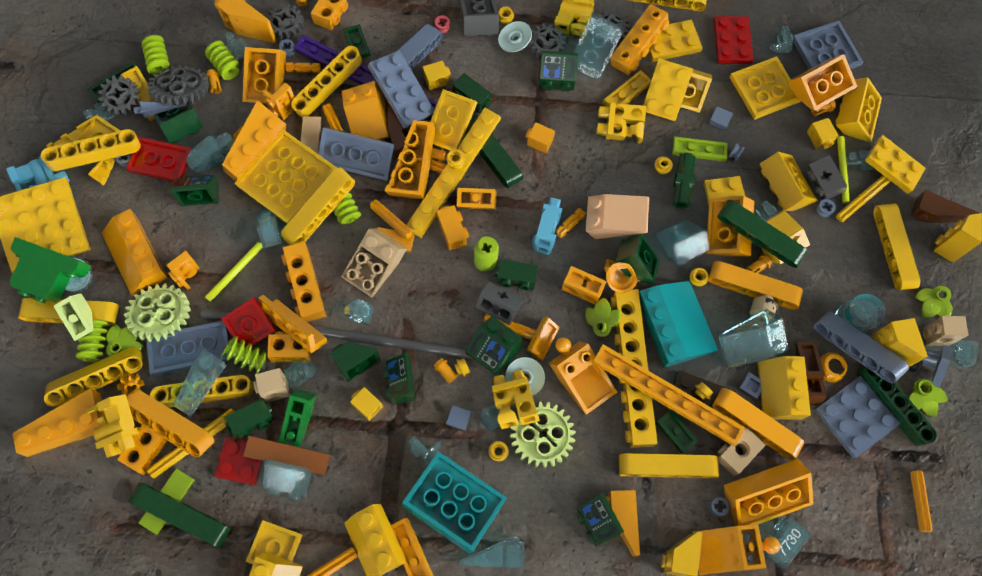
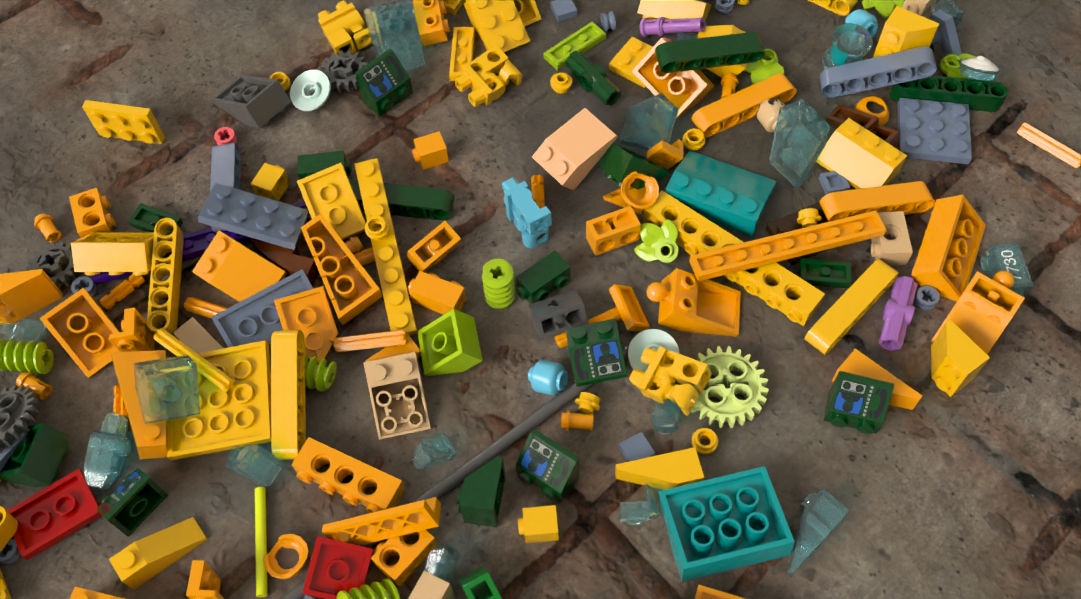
camera: 40 degrees left, 10 degrees down
none -> yellow slope [71,232,154,275]
none -> yellow slope [109,517,208,590]
none -> clear light blue slope [134,355,200,424]
none -> yellow axle [153,328,235,392]
none -> light orange piece [264,534,308,579]
none -> light orange tile [274,286,338,364]
none -> lime slope [417,309,483,376]
none -> medium azure head [528,360,568,396]
none -> yellow slope [615,447,704,490]
none -> medium lavender pin [640,17,706,37]
none -> light orange bracket [647,139,684,169]
none -> lime plate [744,49,784,84]
none -> medium azure head [845,9,878,40]
none -> medium lavender piece [878,276,918,351]
none -> piece [958,56,1003,81]

